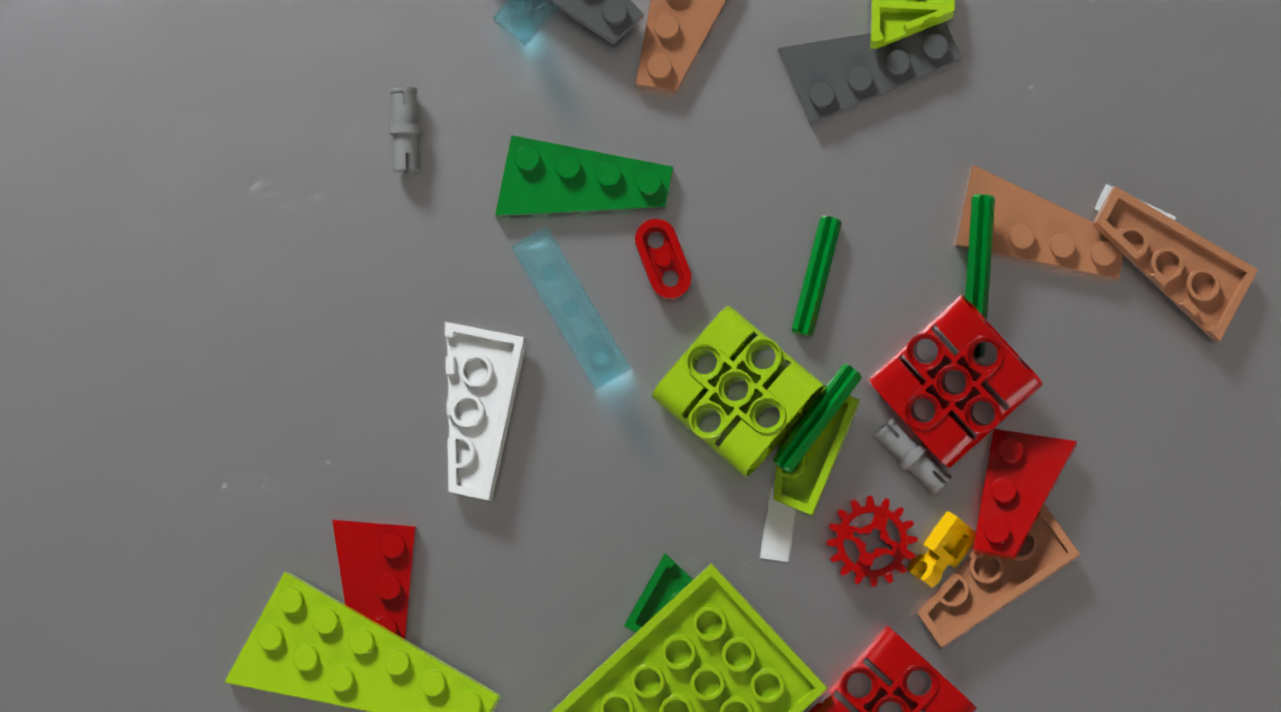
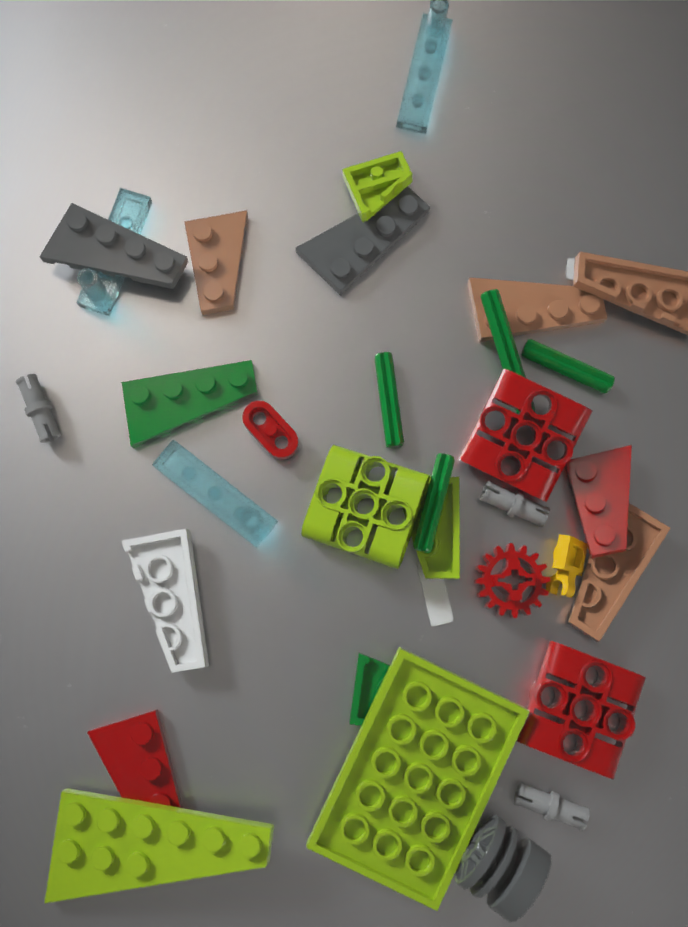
camera: 30 degrees left, 5 degrees down
none -> green axle [521,339,615,393]

